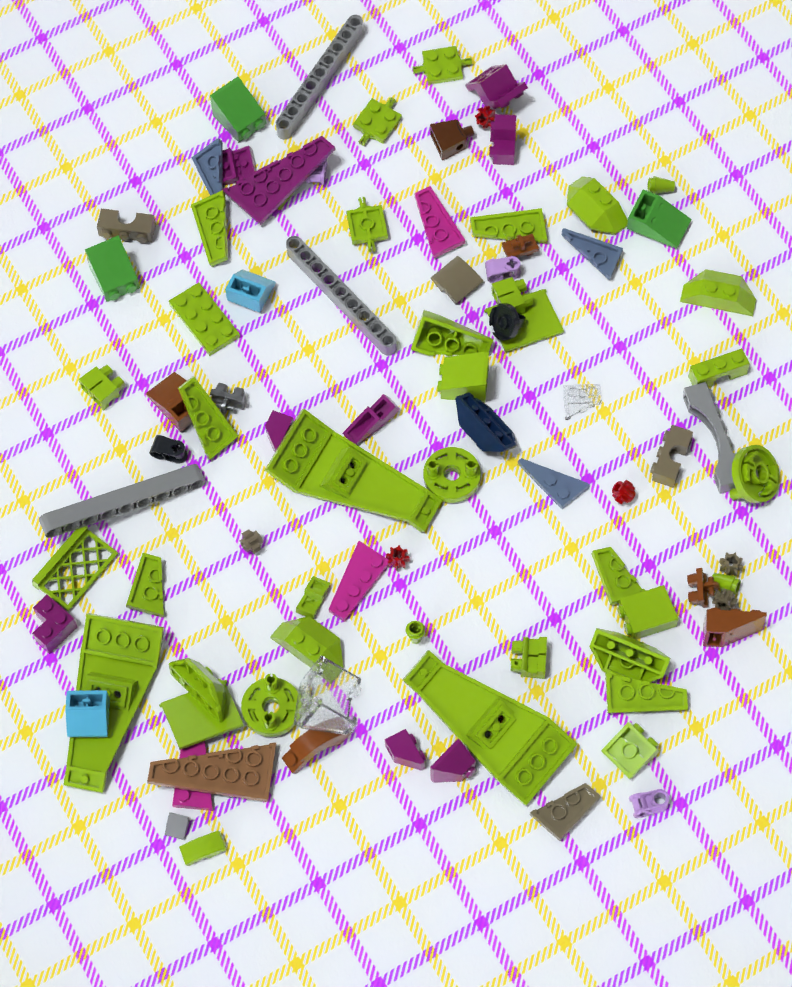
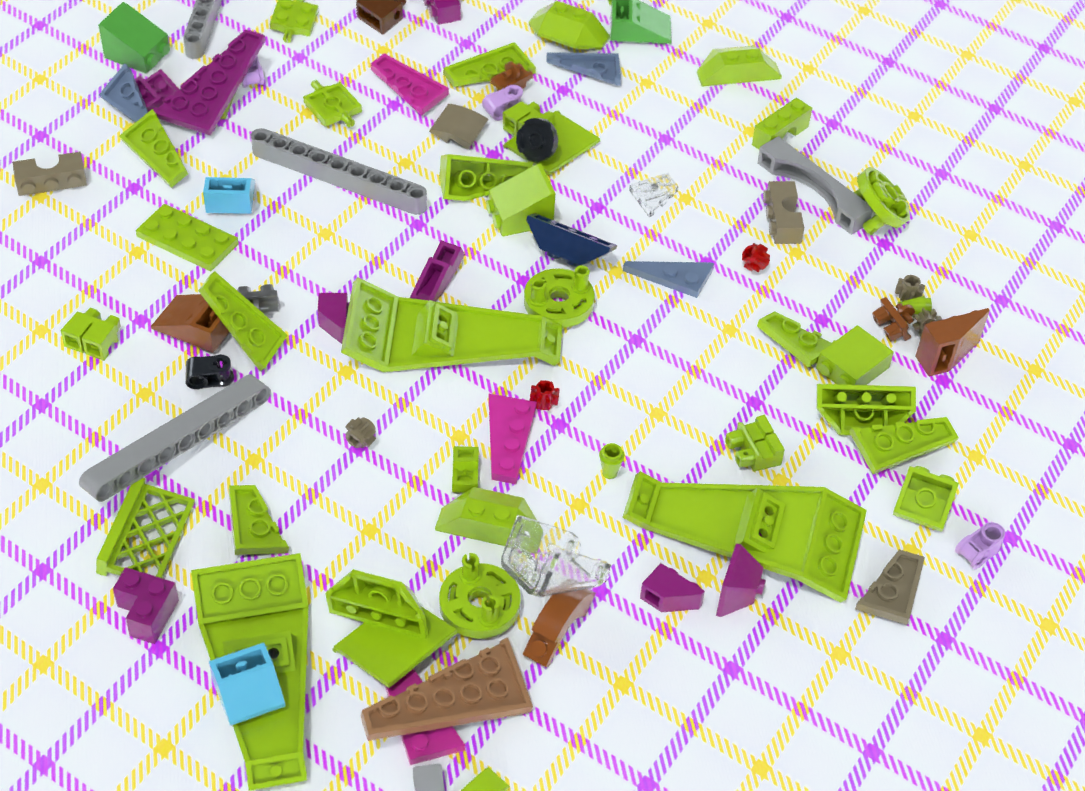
camera: 30 degrees left, 15 degrees down
bright green slope [85,235,140,302] -> none

